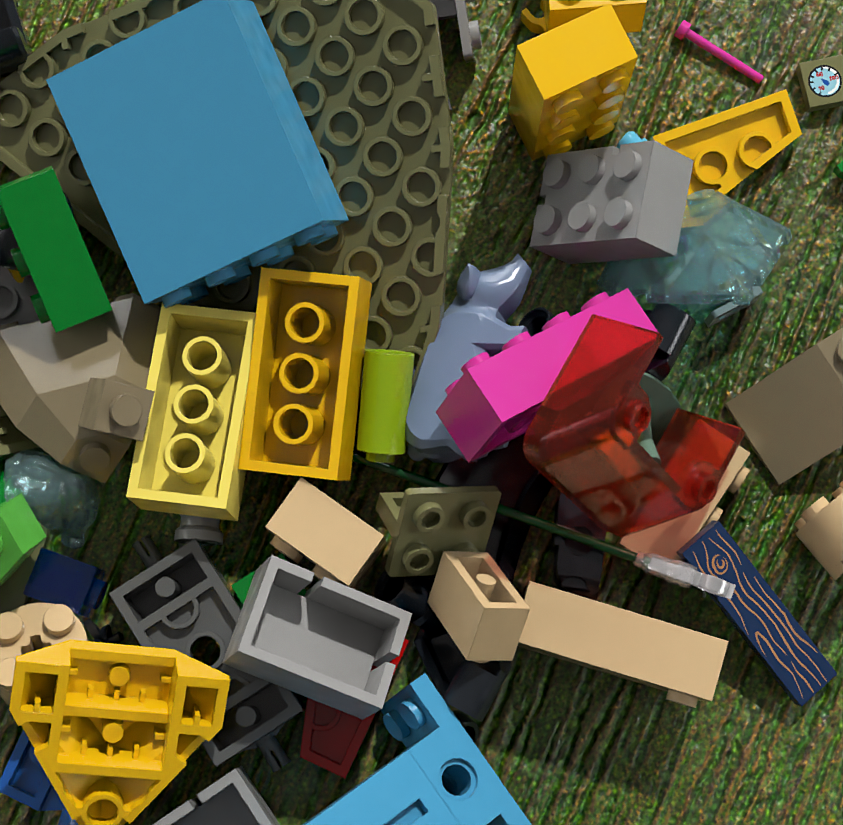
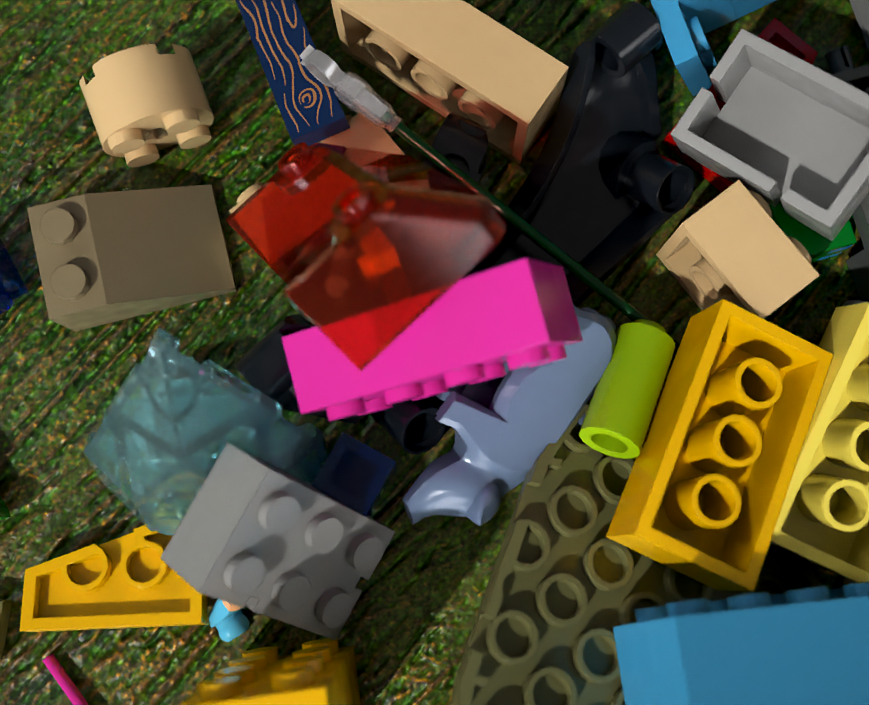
camera: 160 degrees left, 0 degrees up
olive bracket [376,486,501,577] -> none
tan brick [427,551,530,663] -> none
none -> clear blue brick [312,432,399,516]

